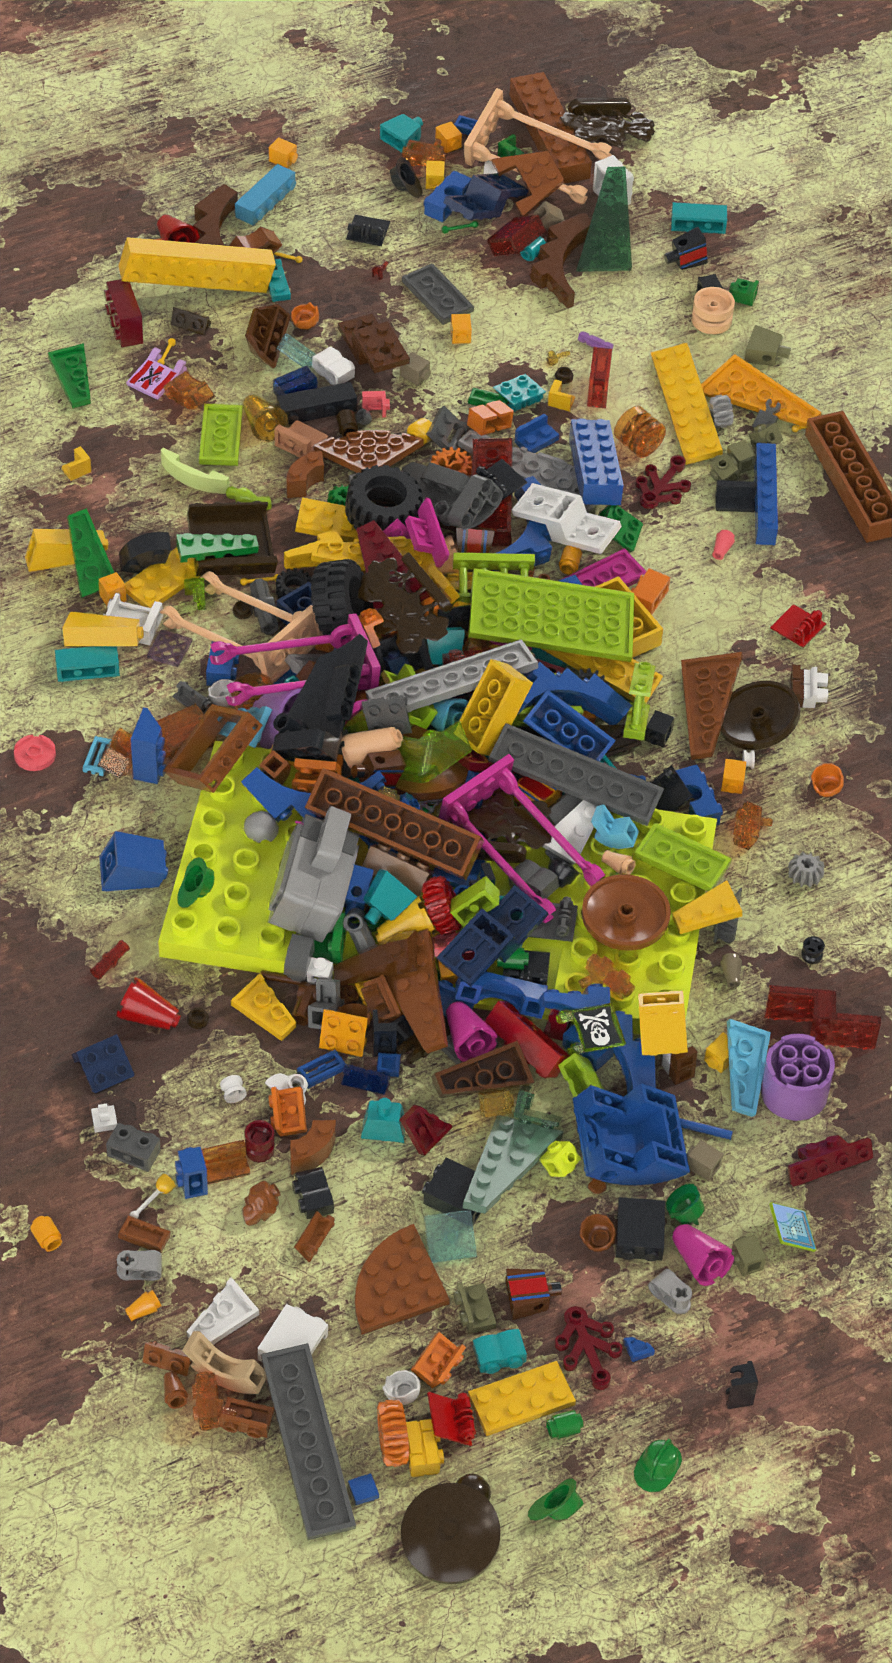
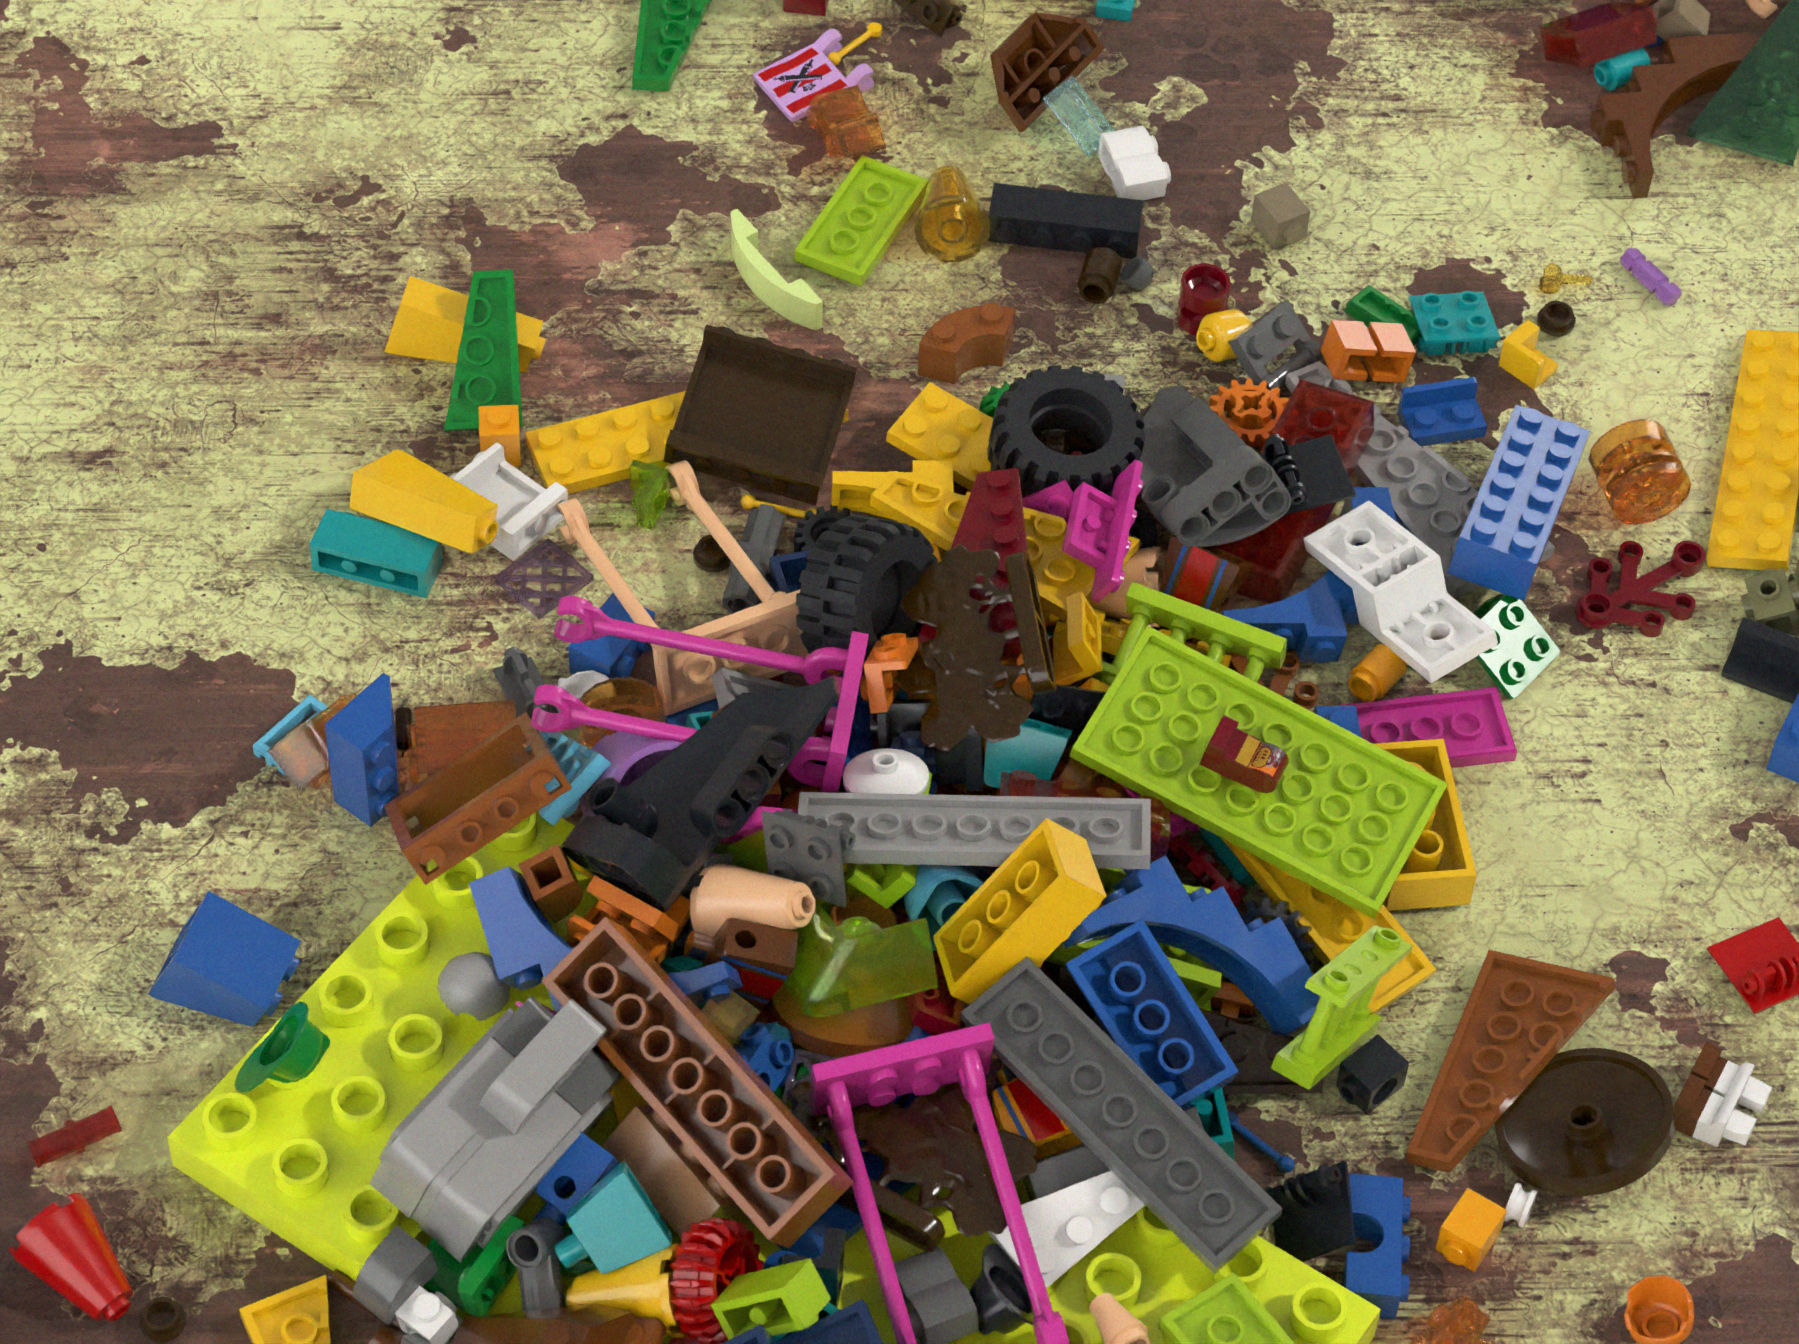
camera: 25 degrees right, 0 degrees up
coral tile [14,735,56,771] -> none
yellow panel [62,446,91,481] -> none
black brick [119,532,171,574] -> none
wing [176,533,259,563] -> none
lime arm [226,486,272,510] -> none
clear blue brick [273,366,318,396] -> none
nougat bracket [275,420,328,458] -> none
orange hair [291,302,319,330] -> none
dark orange plate [313,430,424,473] -> none
reddish brown bracket [338,313,410,374] -> none
coral bracket [362,391,390,417] -> none
clear red hand [372,261,389,280] -> none
dark grey tile [402,263,474,325] -> none
light orange brick [451,314,472,344] -> none
clear red brick [587,347,613,408] -> none
medium azure brick [591,805,639,849] -> none
orange brick [631,568,671,615] -> none
coral cone [712,530,735,560] -> none
none -> white dish [843,748,929,794]
none -> dark red wheel [1177,263,1231,335]
none -> dark red leg [1199,715,1289,793]

